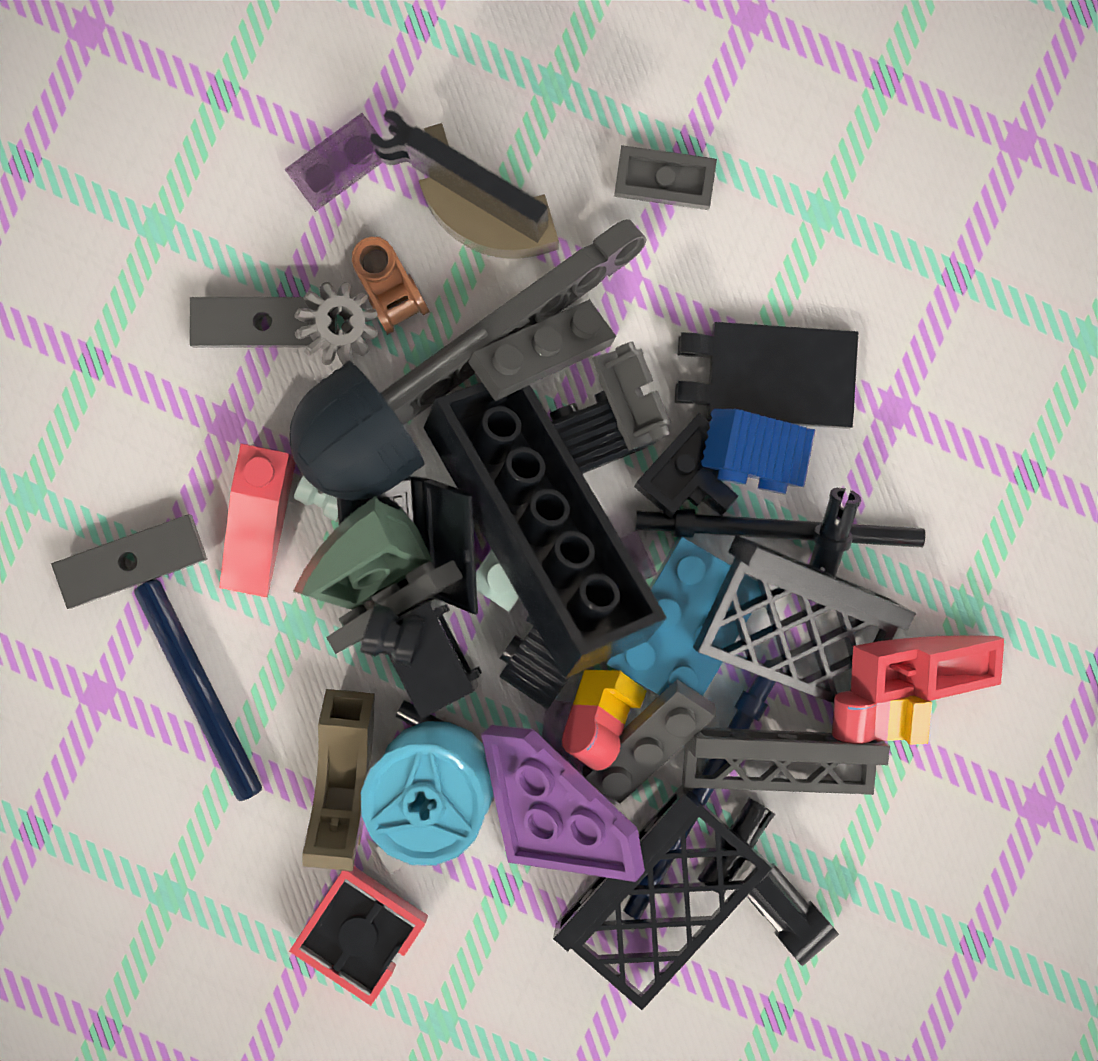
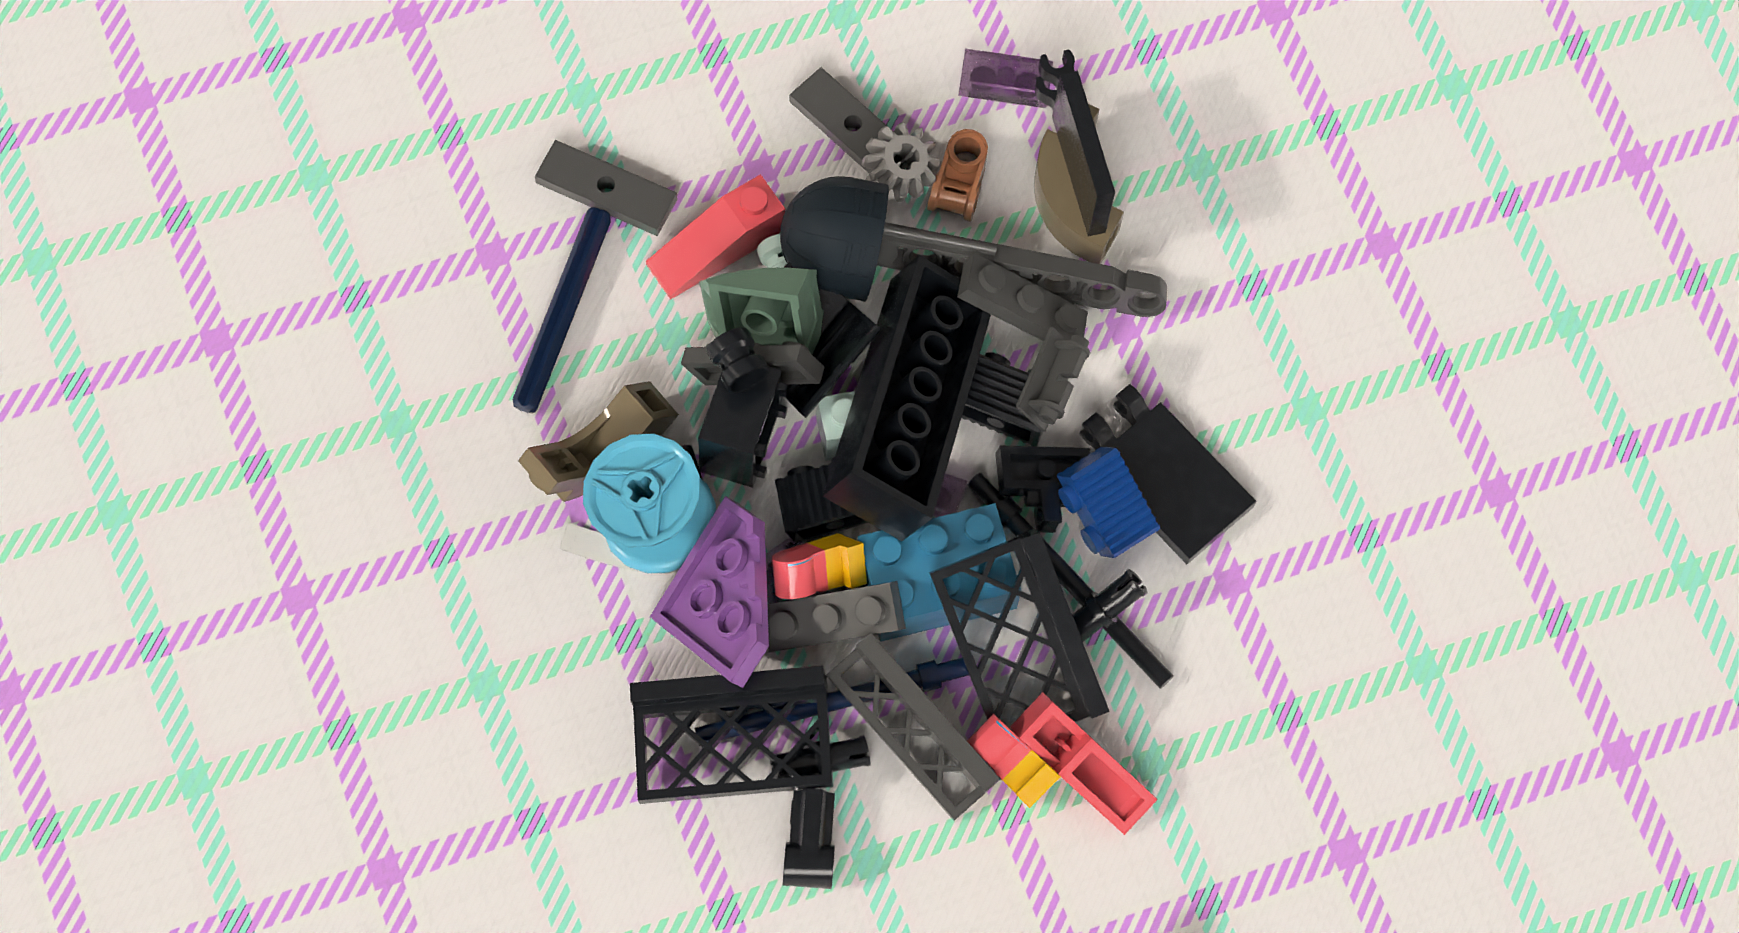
camera: 45 degrees right, 20 degrees down
black piece [289,866,428,1006] -> none
dark grey plate [614,145,717,210] -> none

